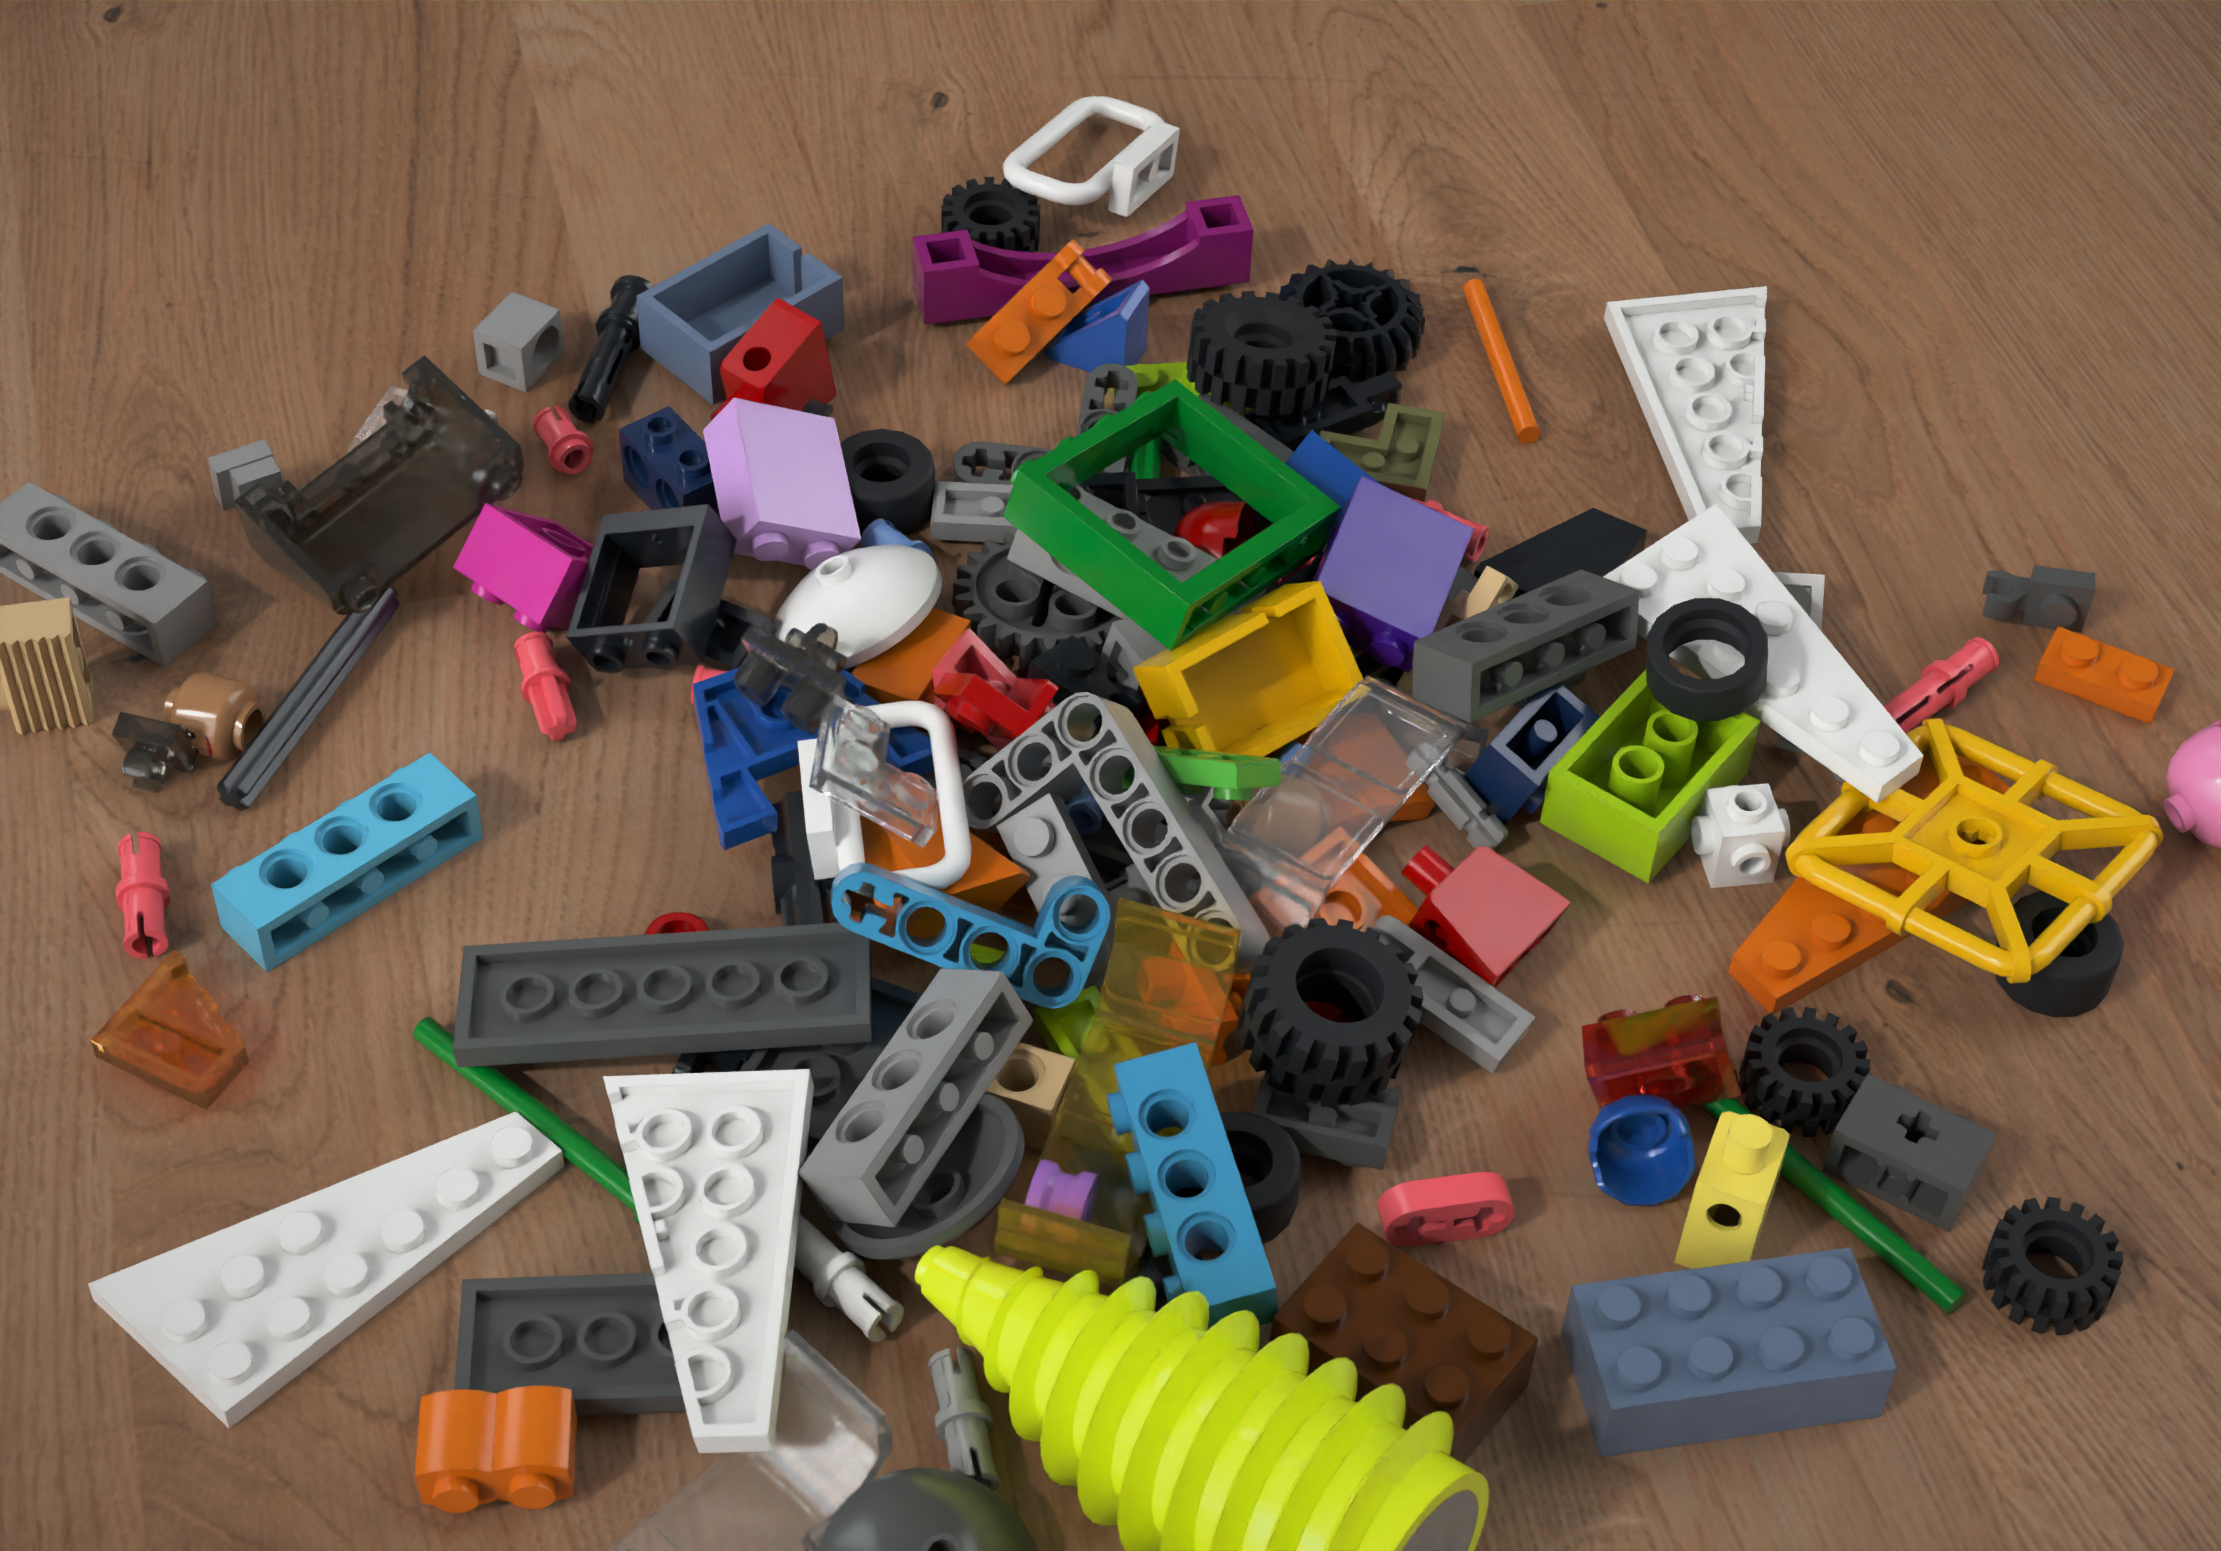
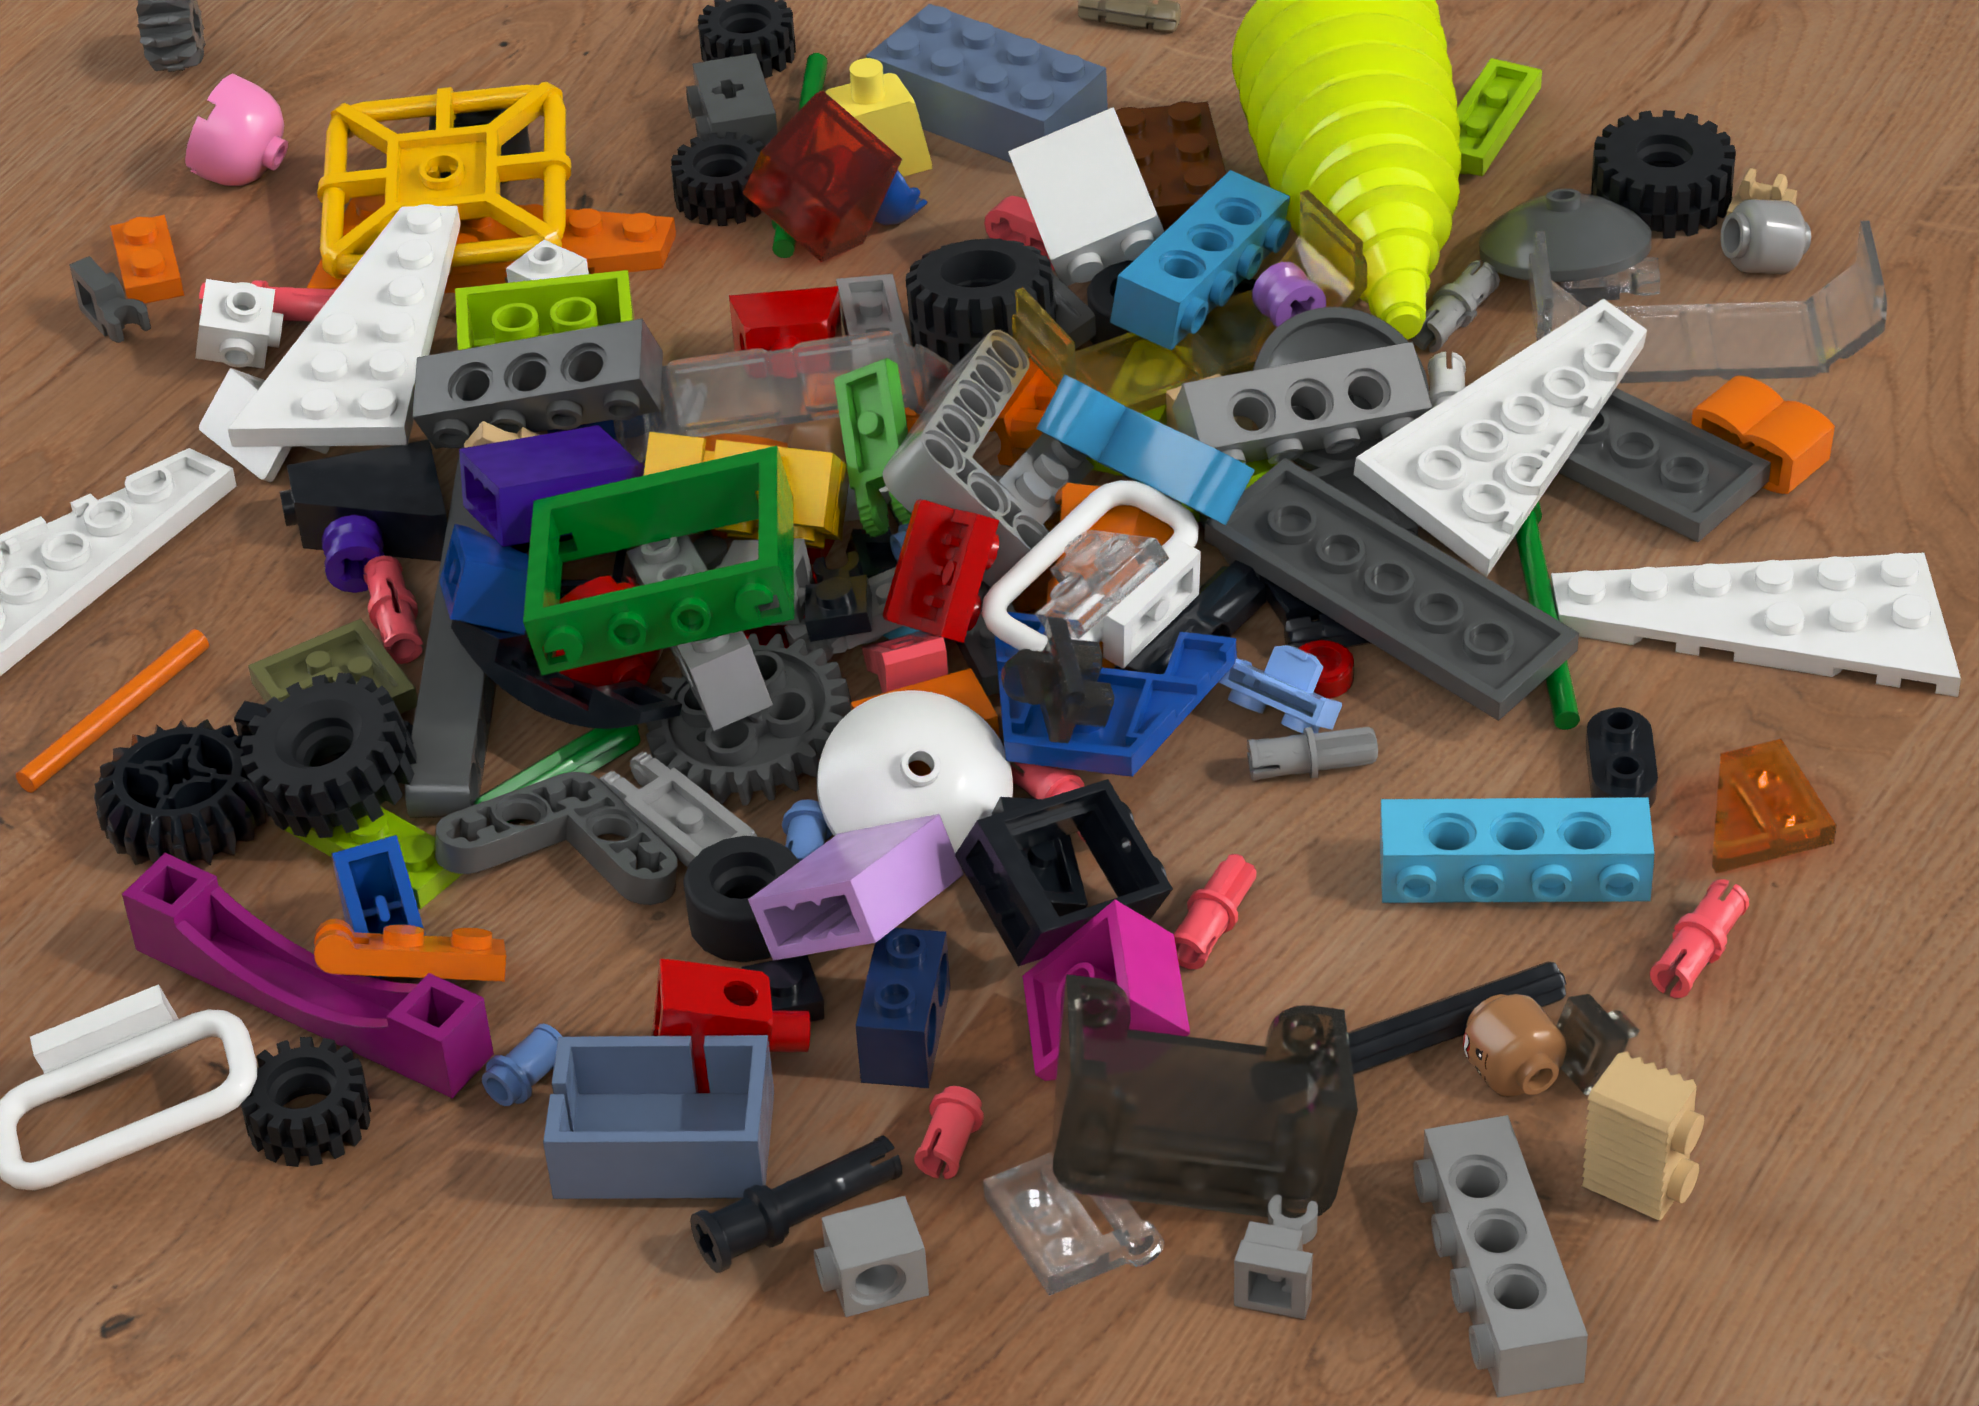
camera: 130 degrees left, 5 degrees down
black tyre [1646,598,1768,721] -> none
none -> white brick [195,279,284,369]
none -> dark purple wheel [322,515,384,593]
none -> medium blue pin [482,1024,563,1106]
none -> white brick [1008,107,1164,286]
none -> light blue piece [1219,645,1342,733]
none -> light grey axle [1247,727,1378,781]
none -> black plate [1586,707,1658,808]

